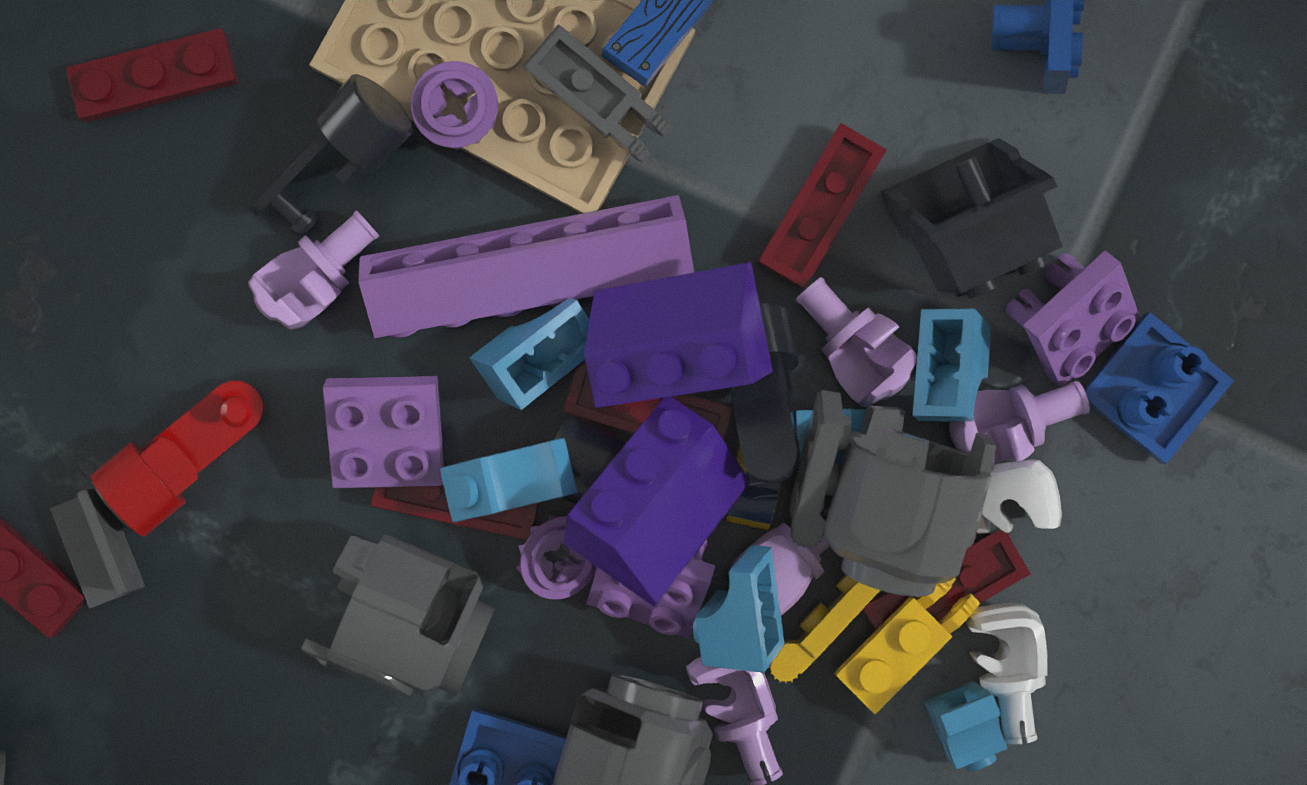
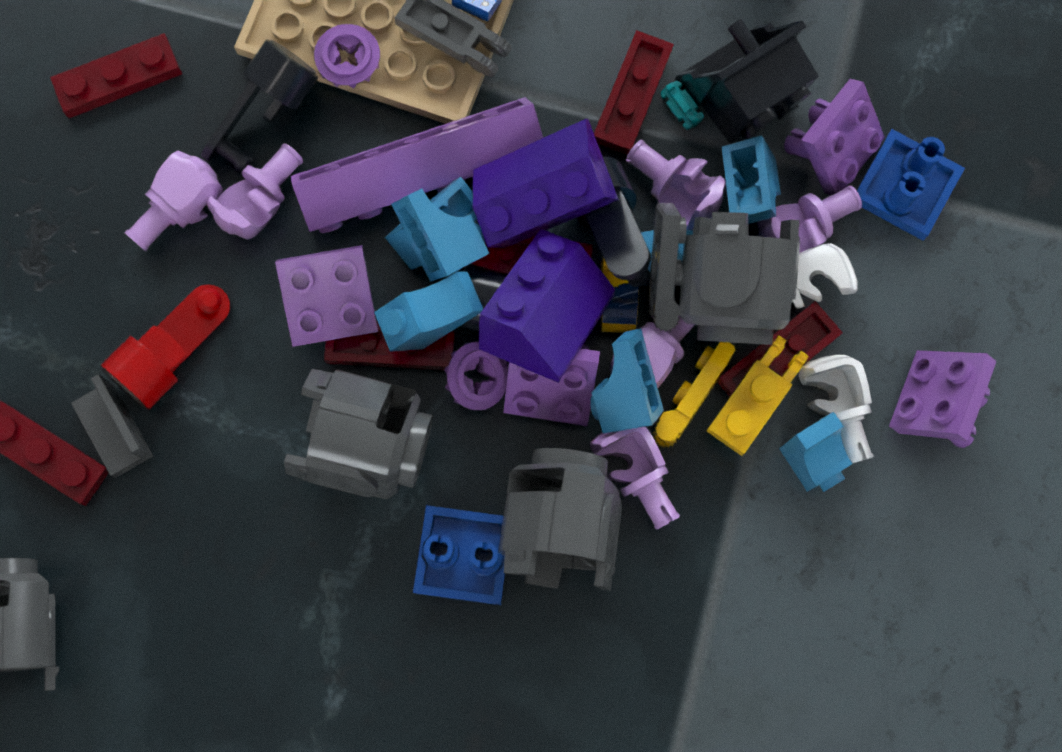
camera: 10 degrees left, 10 degrees down
none -> lavender piece [124,151,223,251]
none -> dark azure arch [391,188,489,282]
none -> teal piece [660,81,704,130]
none -> medium lavender plate [889,350,996,448]

